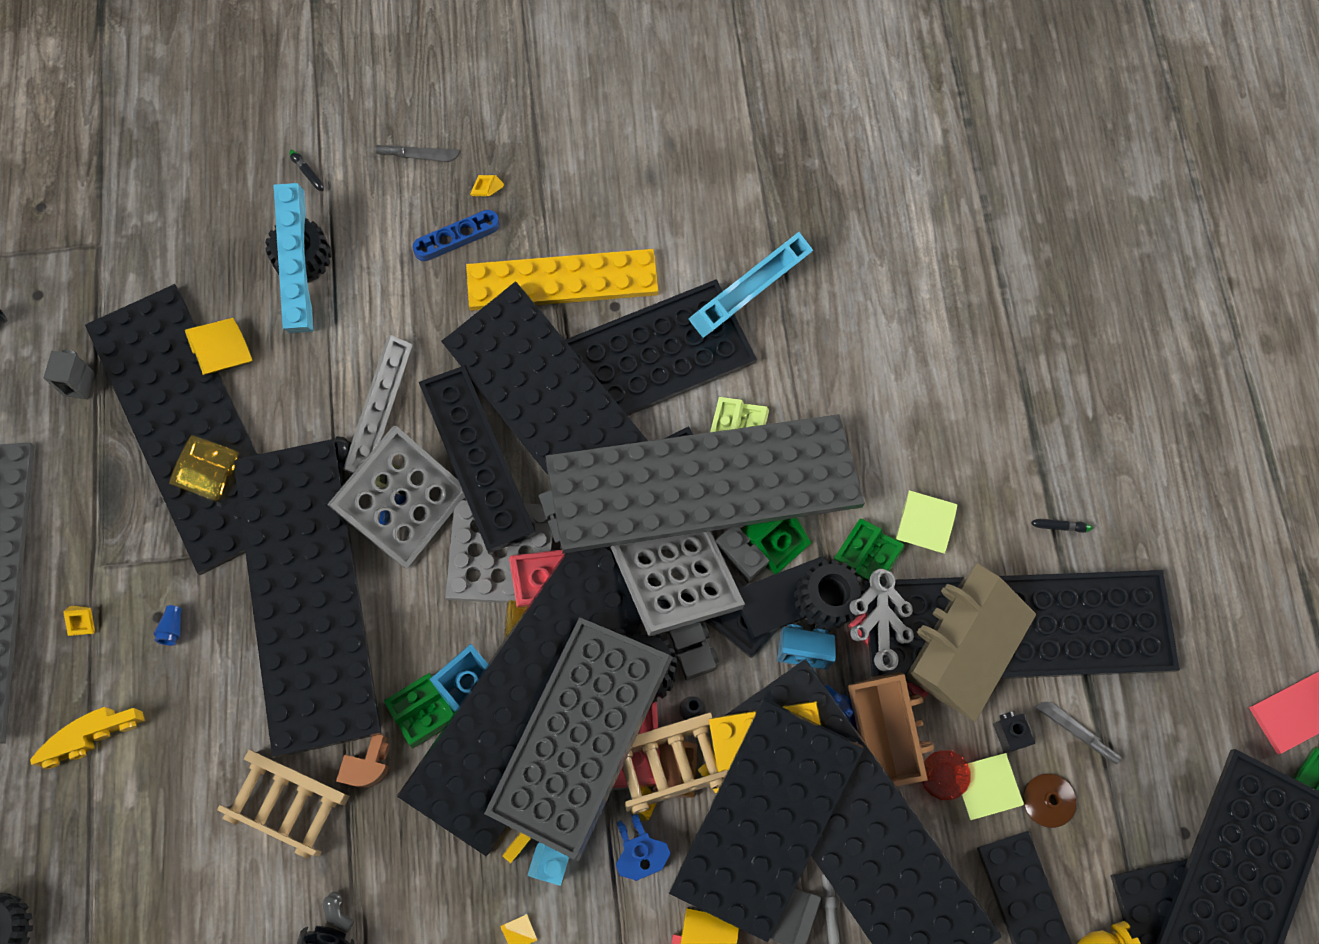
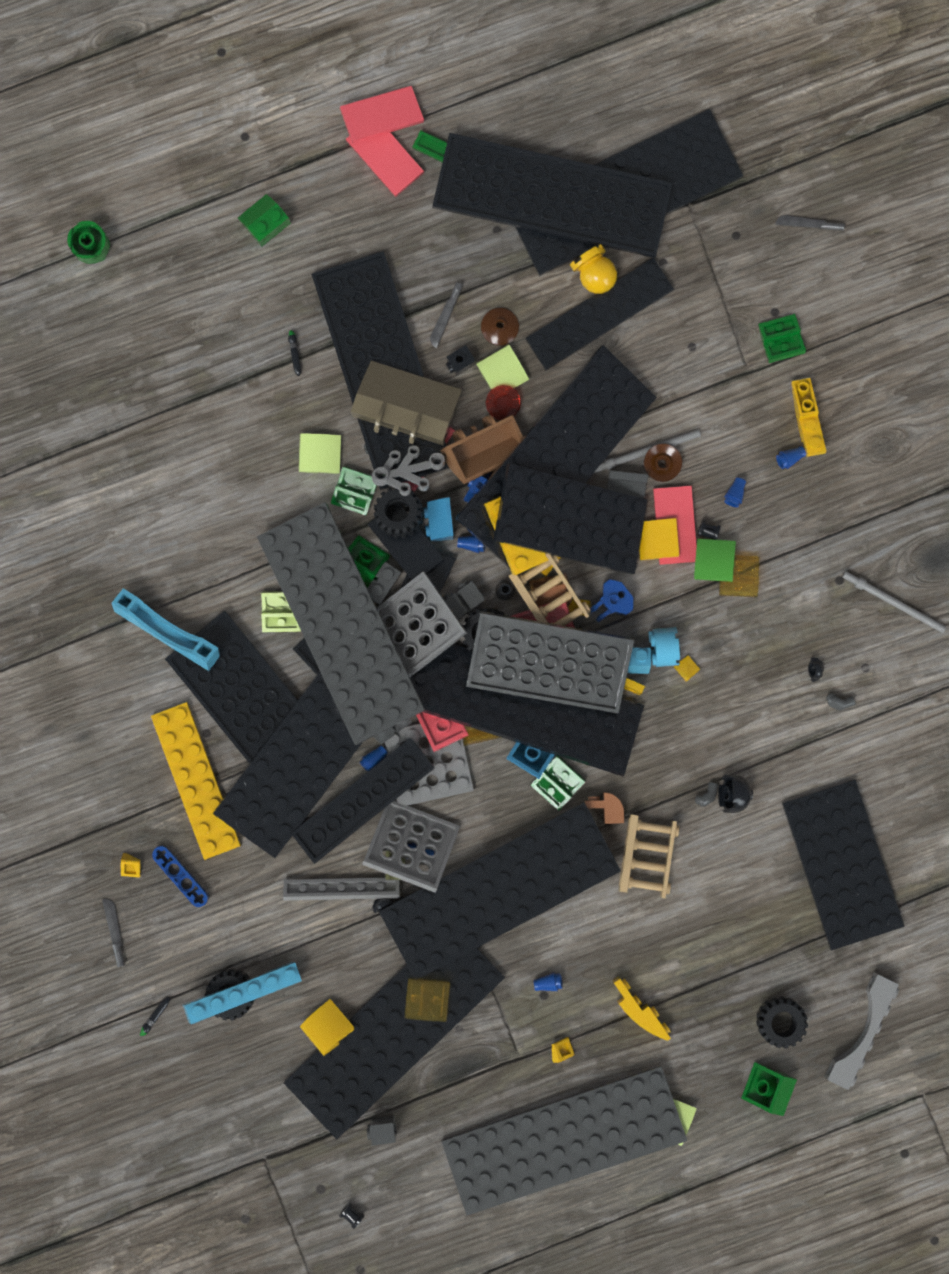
camera: 105 degrees left, 15 degrees up
none -> green brick [67,221,110,264]
none -> green slope [238,194,291,247]
none -> blue cone [360,745,388,772]
none -> blue cone [457,535,486,554]
none -> medium azure brick [648,627,680,667]

